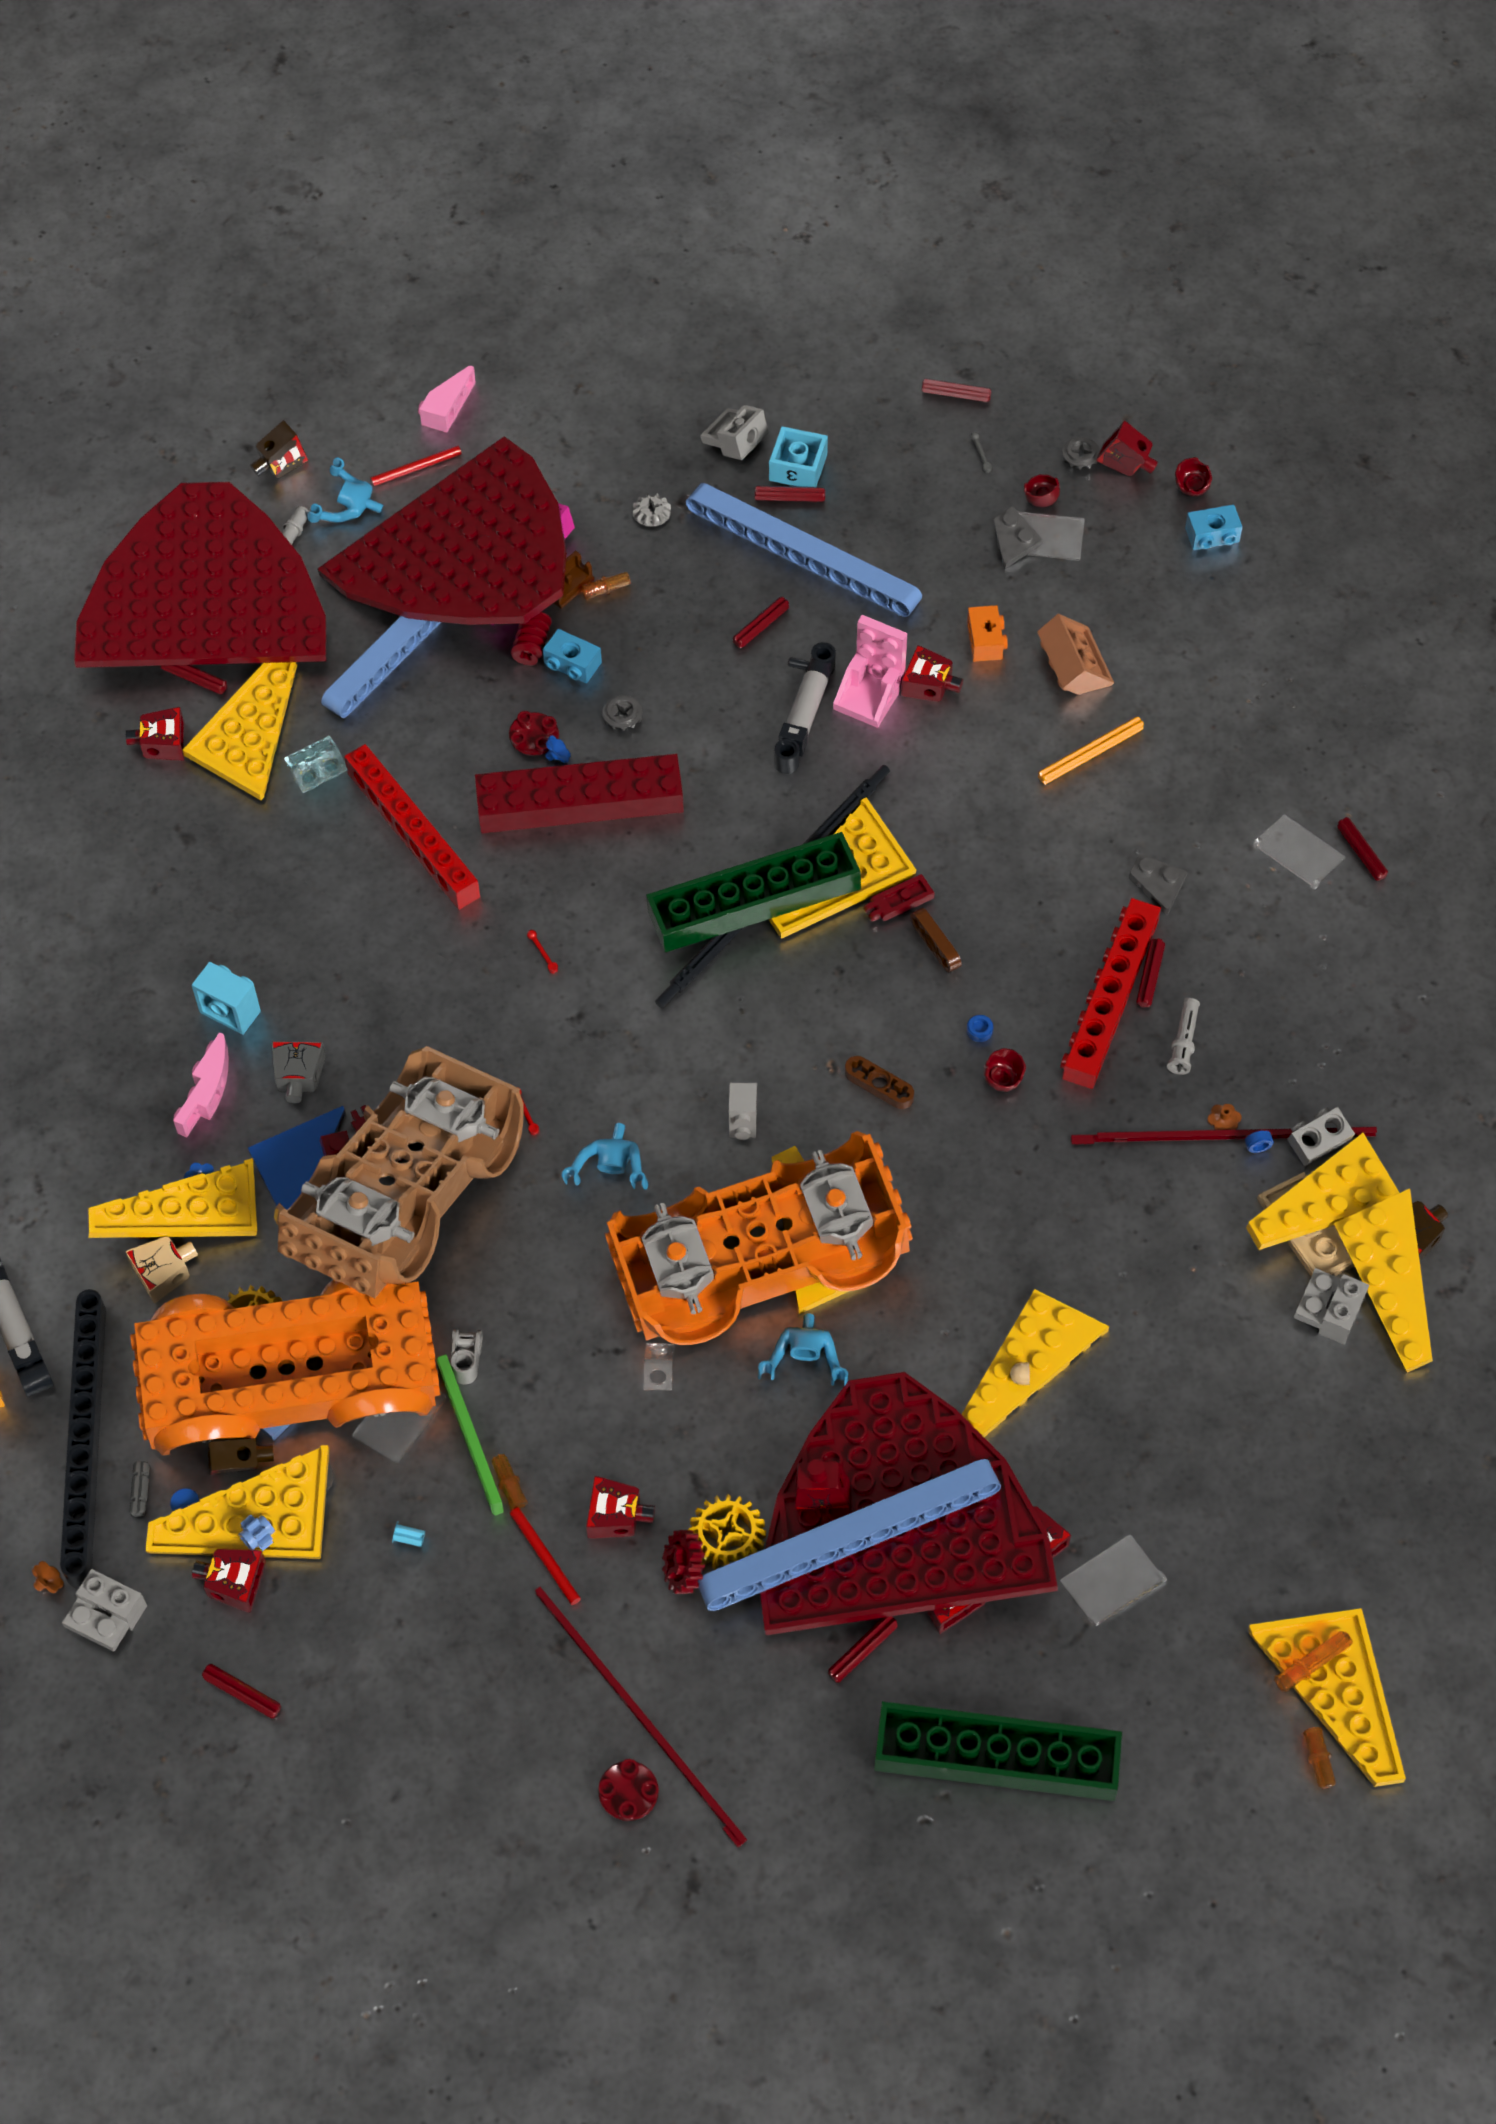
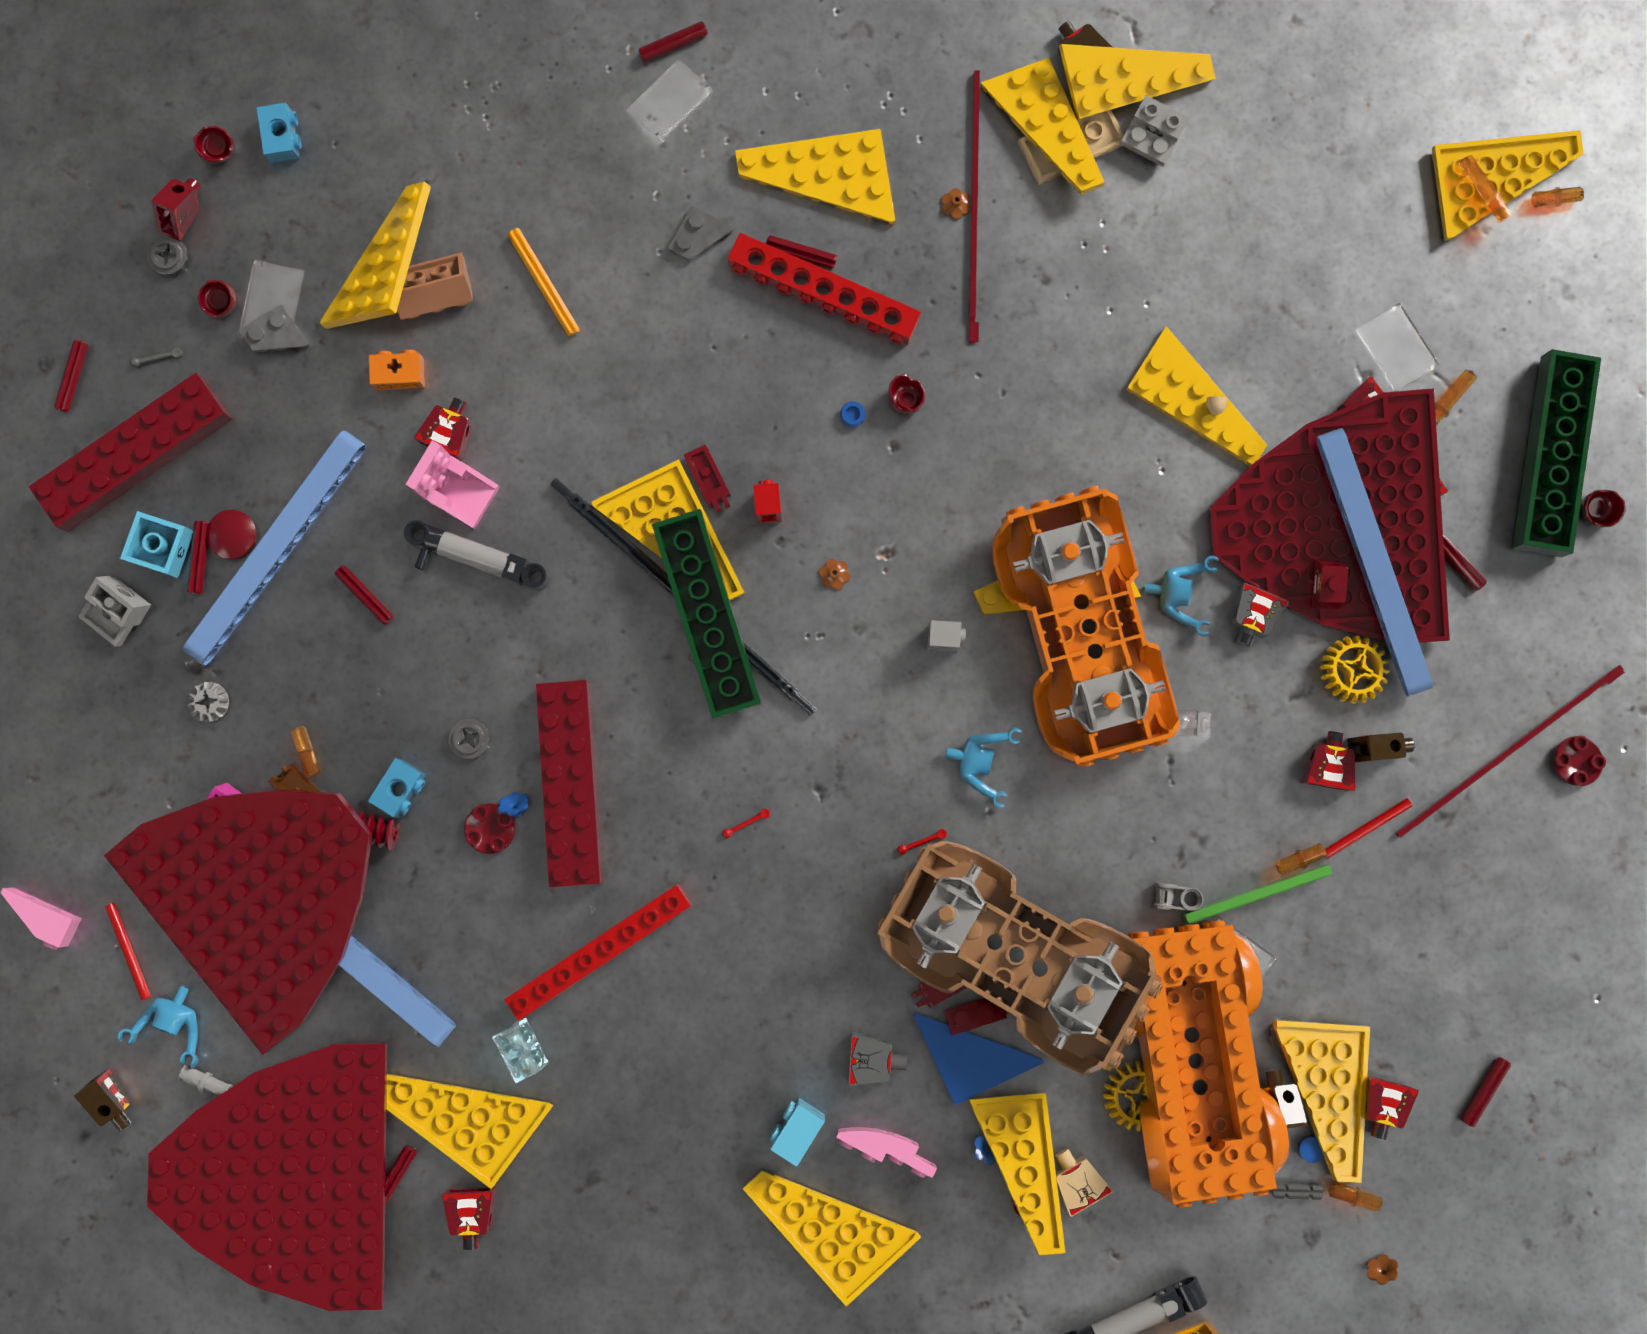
camera: 90 degrees left, 25 degrees up
black beam [60,1289,106,1587] -> none
light grey brick [62,1569,147,1652] -> none
medium blue gear [238,1514,275,1551] -> none
medium azure piece [392,1522,425,1547] -> none
dark red gear [662,1530,705,1594] -> none
reddish brown beam [845,1056,914,1109] -> none
reddish brown beam [910,908,962,973] -> none
light grey pin [1167,998,1200,1075] -> none
blue tile [1245,1131,1274,1153] -> none
light grey brick [1287,1107,1355,1167] -> none
none -> dark red brick [29,372,233,532]
none -> dark red dish [206,510,256,559]
none -> yellow wing [320,181,431,329]
none -> yellow wing [735,129,895,225]
none -> yellow wing [743,1170,921,1307]
none -> red brick [753,480,782,523]
none -> dark orange plant [819,559,850,590]
none -> torso [1231,583,1289,647]
none -> clear orange axle [1329,1181,1383,1212]
none -> dark brown torso [1347,732,1415,763]
none -> clear orange axle [1435,369,1477,426]
none -> dark red hair [1582,489,1626,527]

